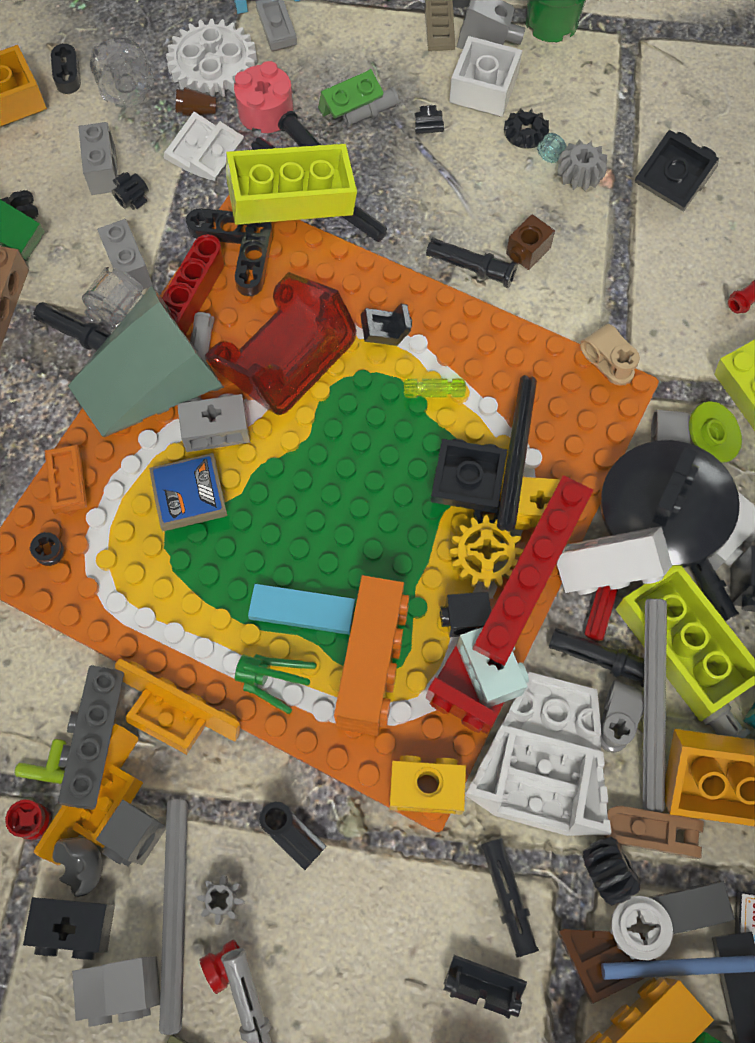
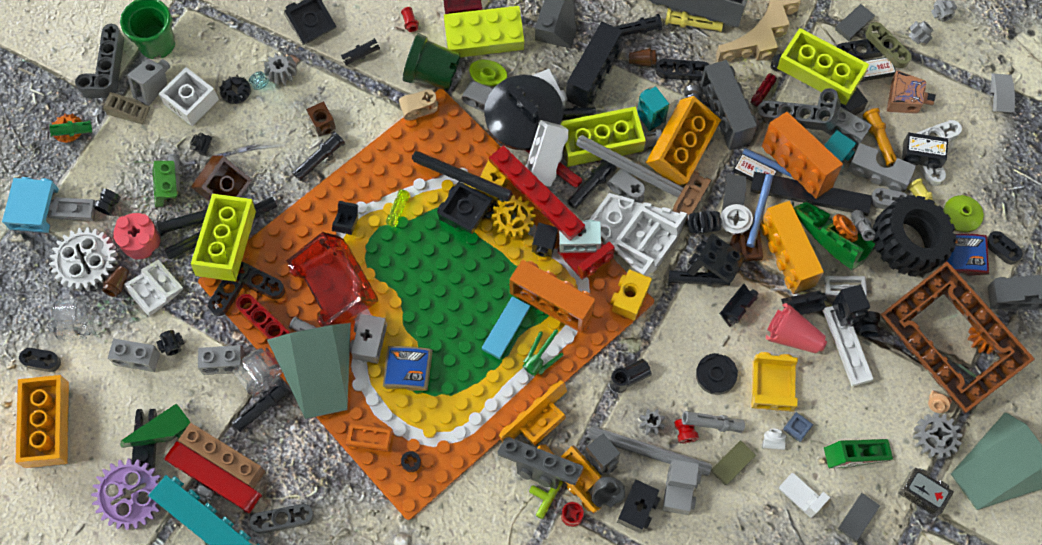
camera: 70 degrees left, 0 degrees up
none -> black wheel [93,188,121,216]
none -> reddish brown slope [191,155,252,201]
none -> black pin [341,38,380,66]
none -> dark green piece [402,33,460,91]
none -> black bracket [687,233,745,283]
none -> black tile [696,353,738,395]

